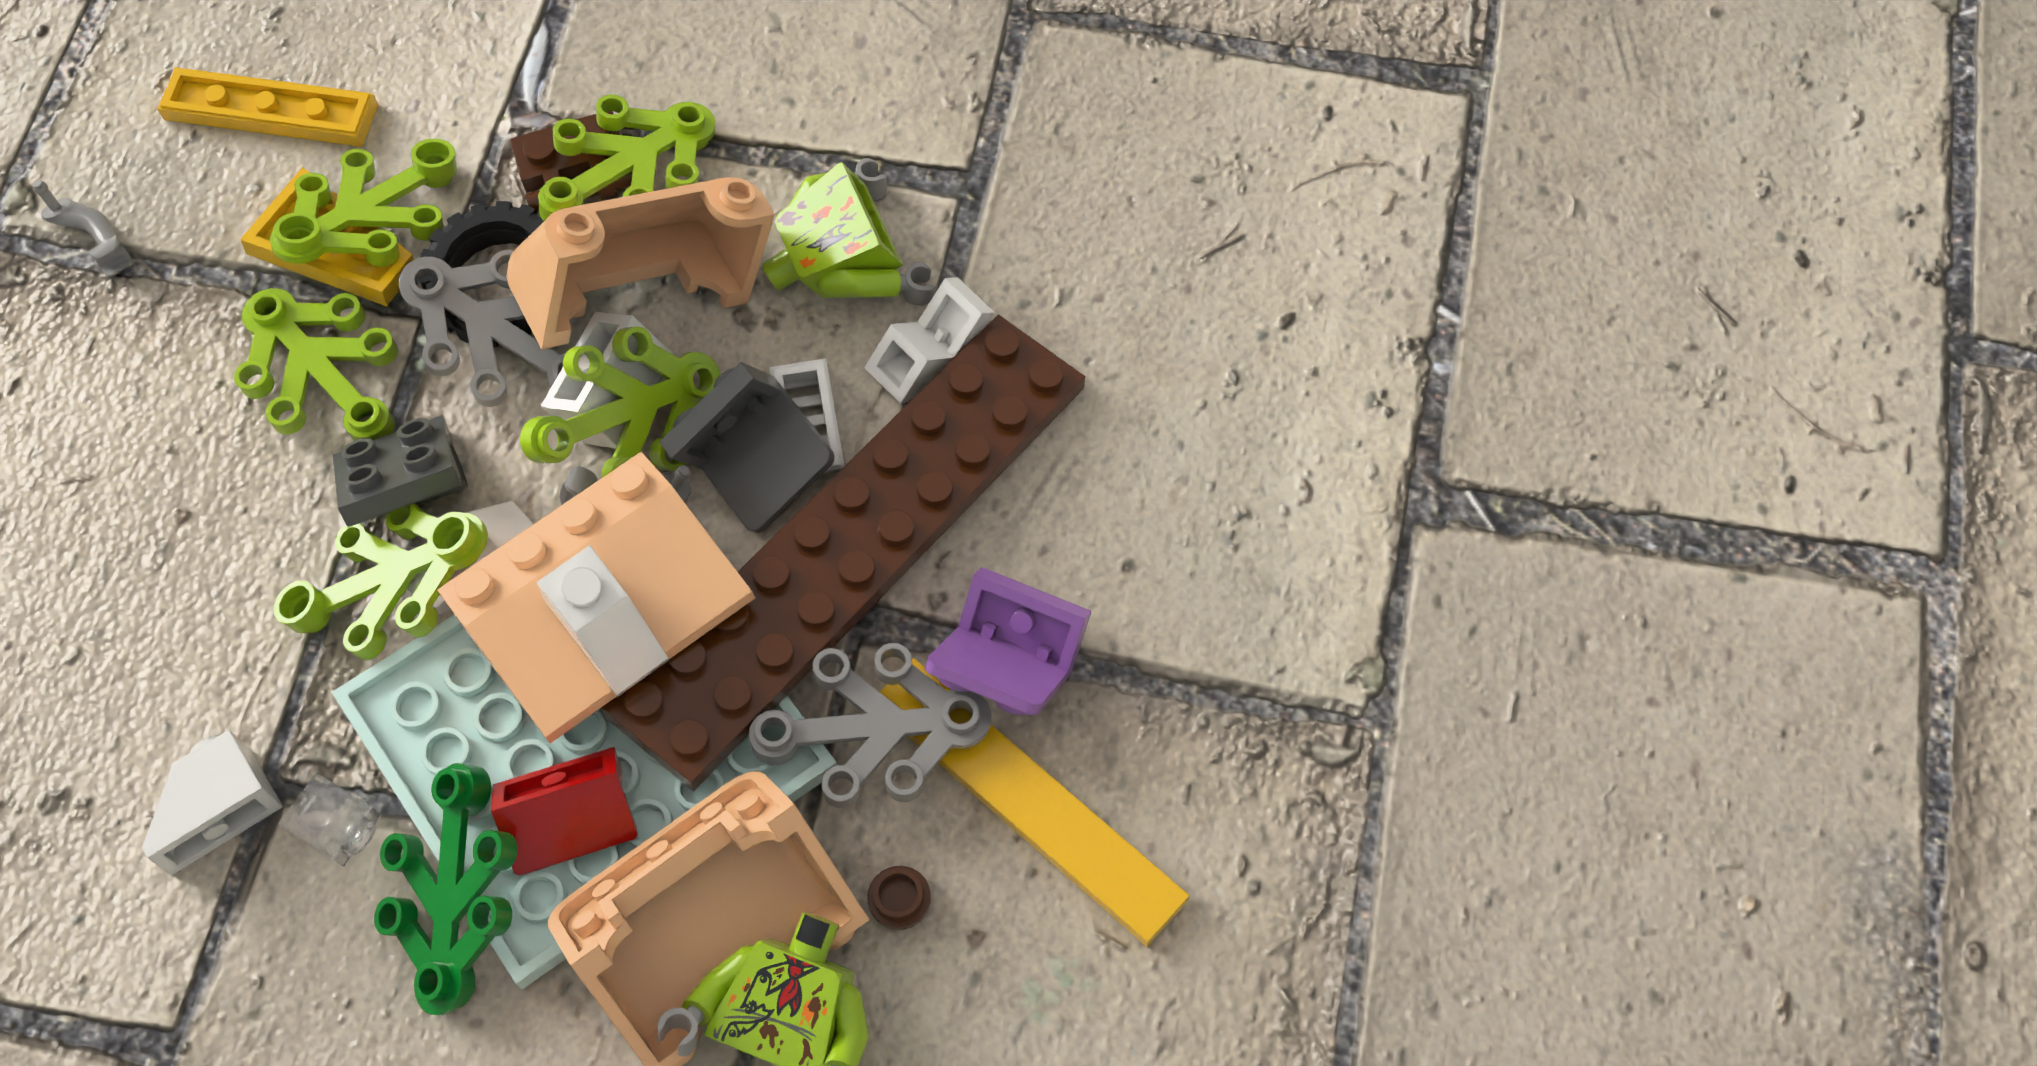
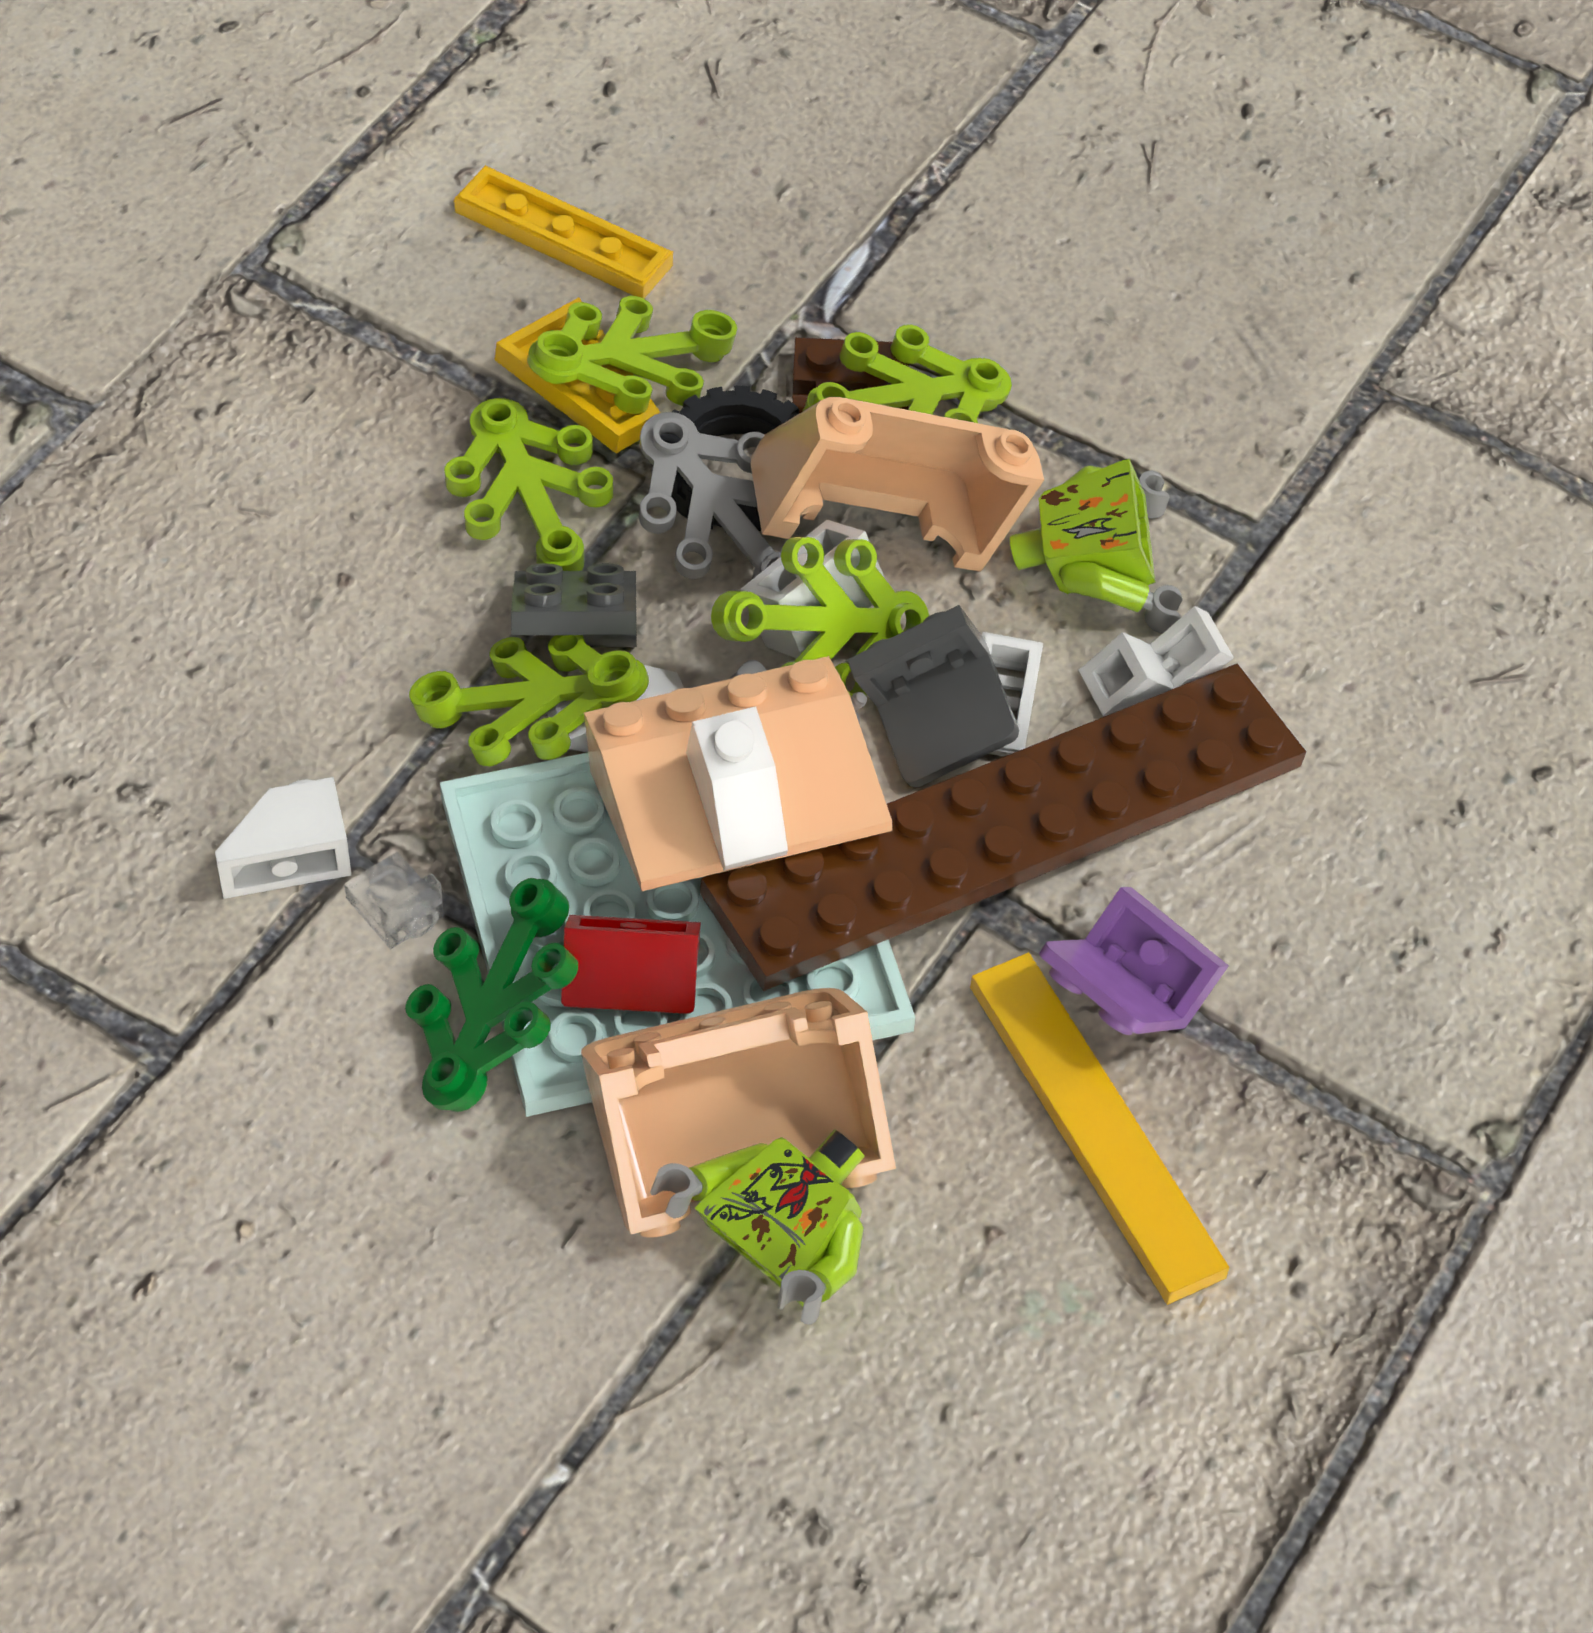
camera: 15 degrees right, 10 degrees down
light grey piece [33,180,134,279] -> none
light grey plant [749,643,991,808] -> none
reddish brown plate [867,866,931,930] -> none

